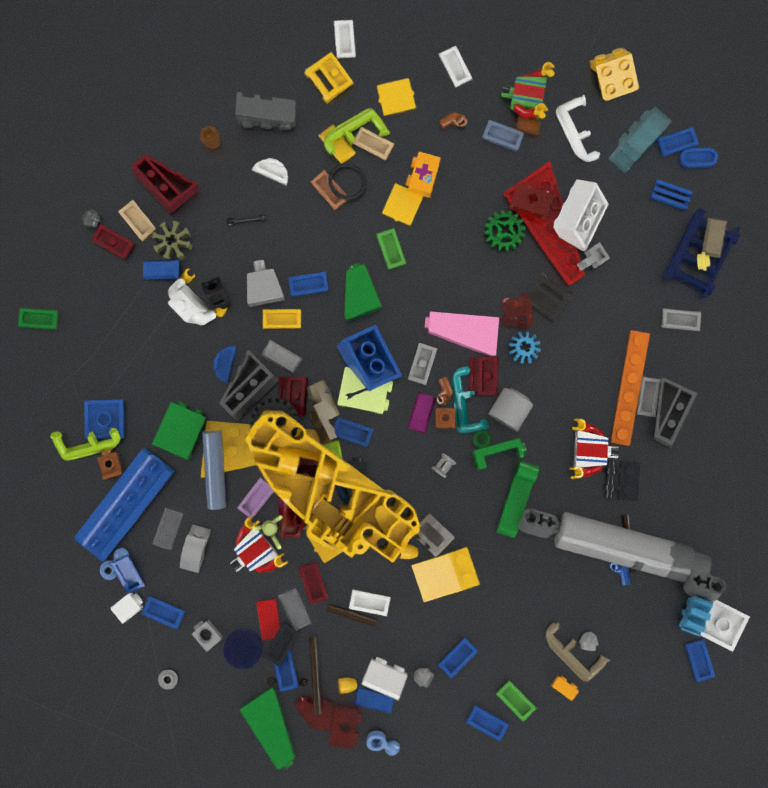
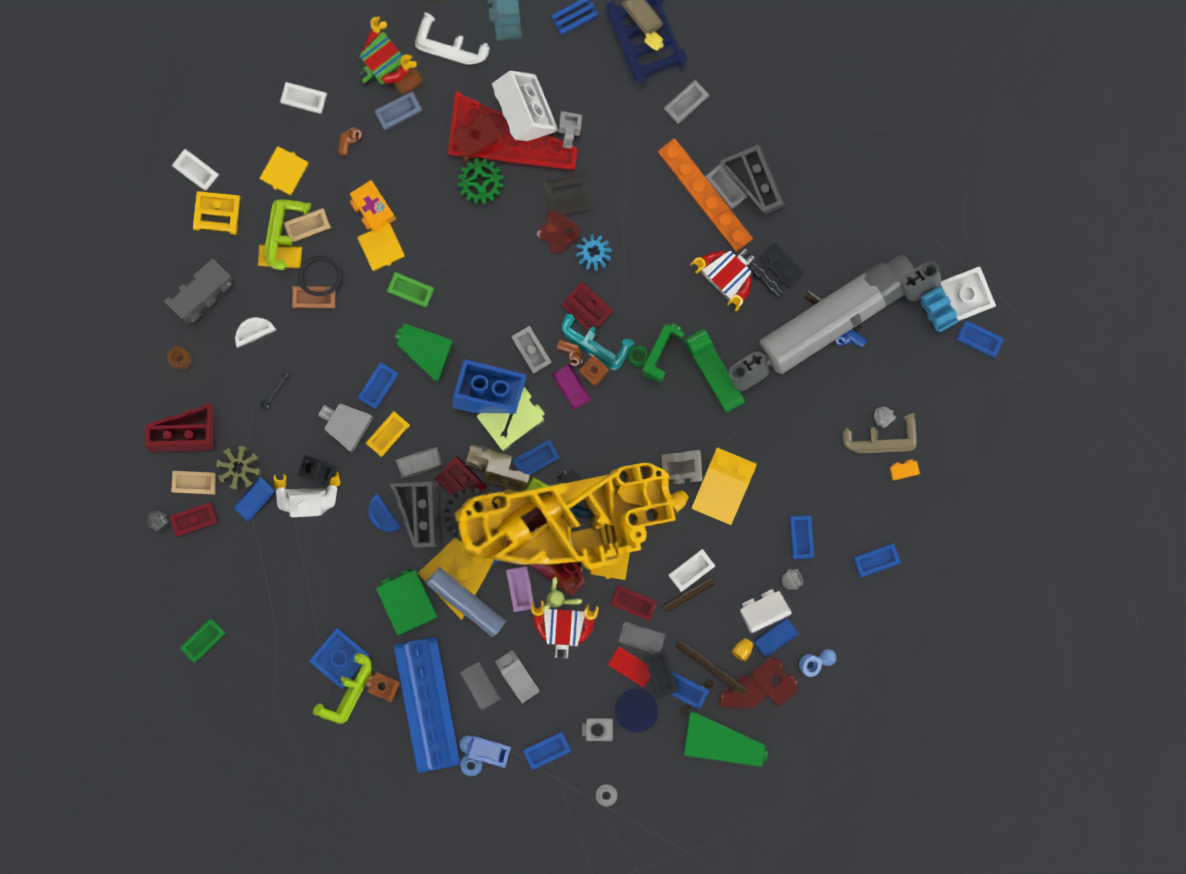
camera: 50 degrees left, 0 degrees up
white brick [110,593,144,624] -> none
bright pink slope [425,312,499,357] -> none
light grey bush [431,453,456,478] -> none
light grey piece [488,388,533,432] -> none
bright green tile [496,680,537,722] -> none

